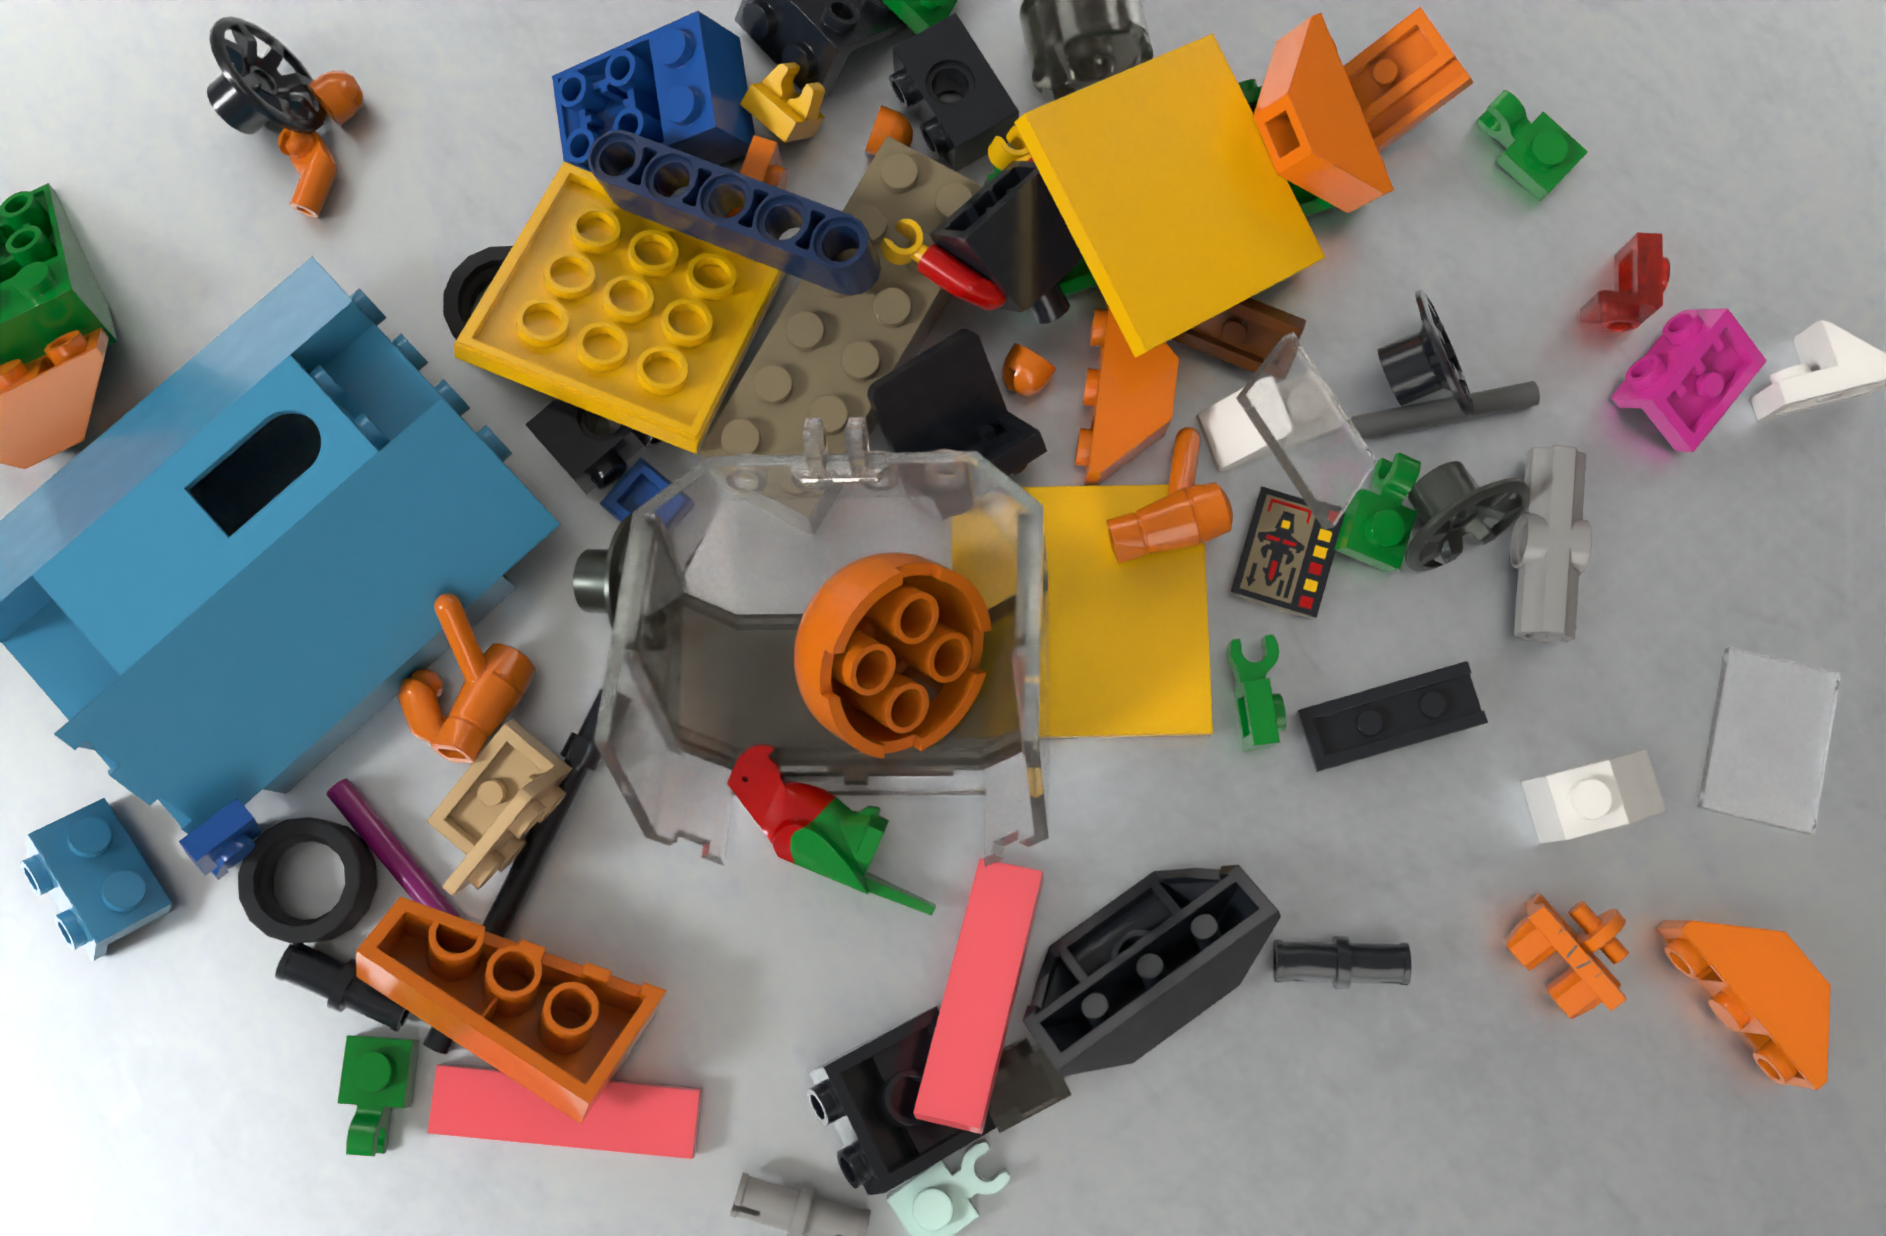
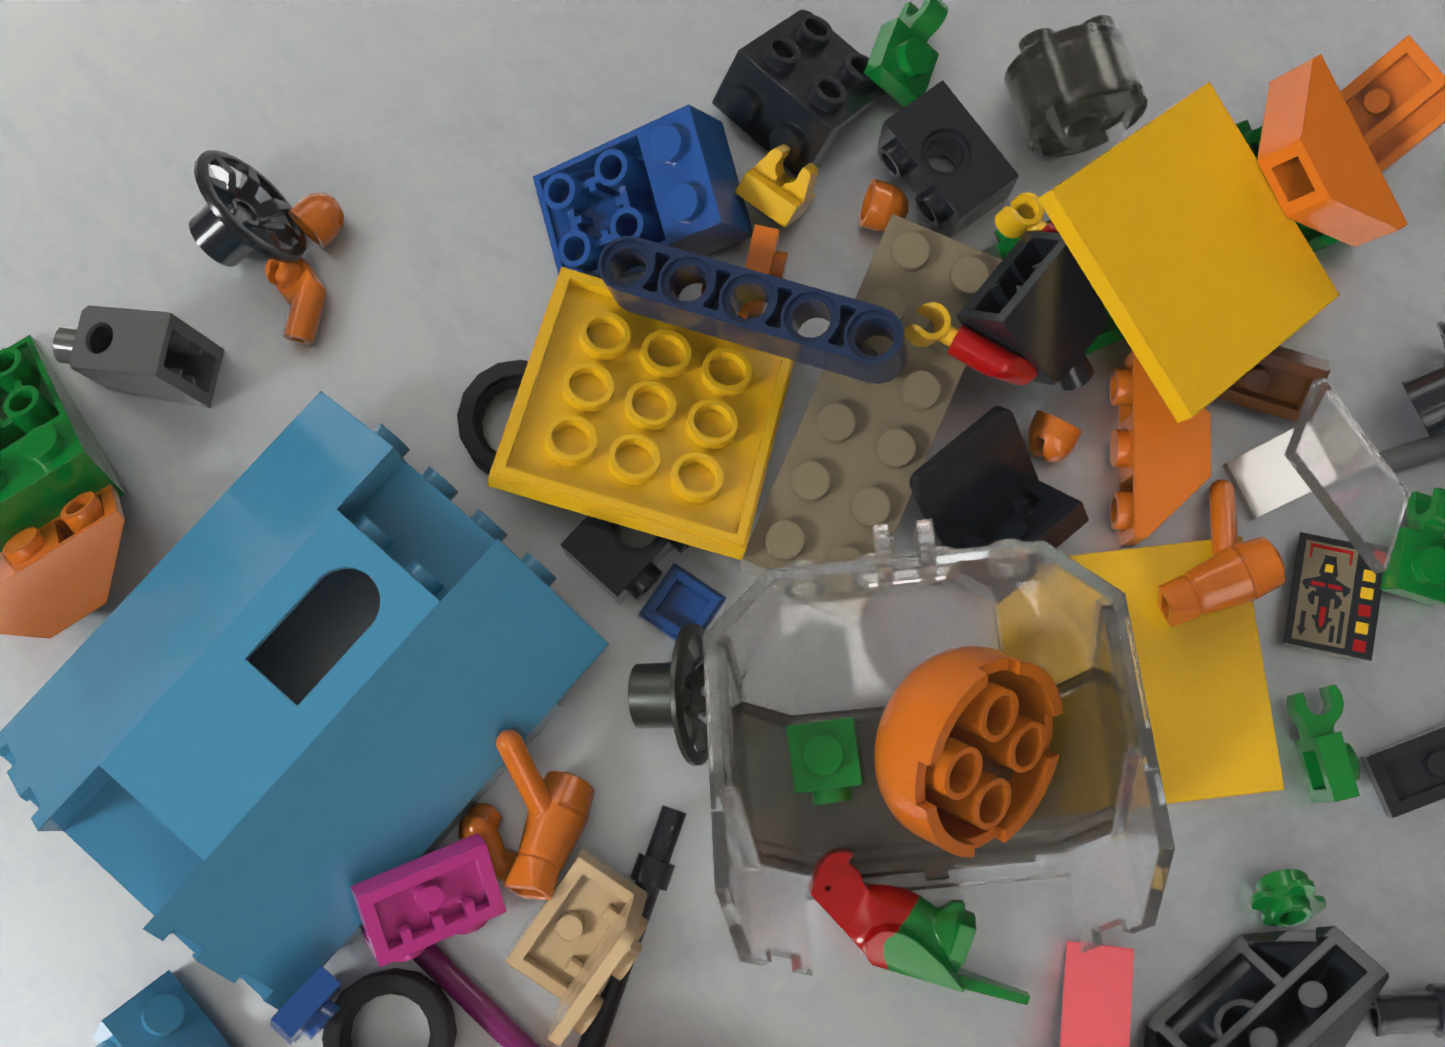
camera: 10 degrees left, 0 degrees up
none -> dark grey torso [53,305,224,408]
none -> dark pink bracket [350,833,507,967]
none -> green brick [786,717,866,806]
none -> green plate [1250,869,1326,928]

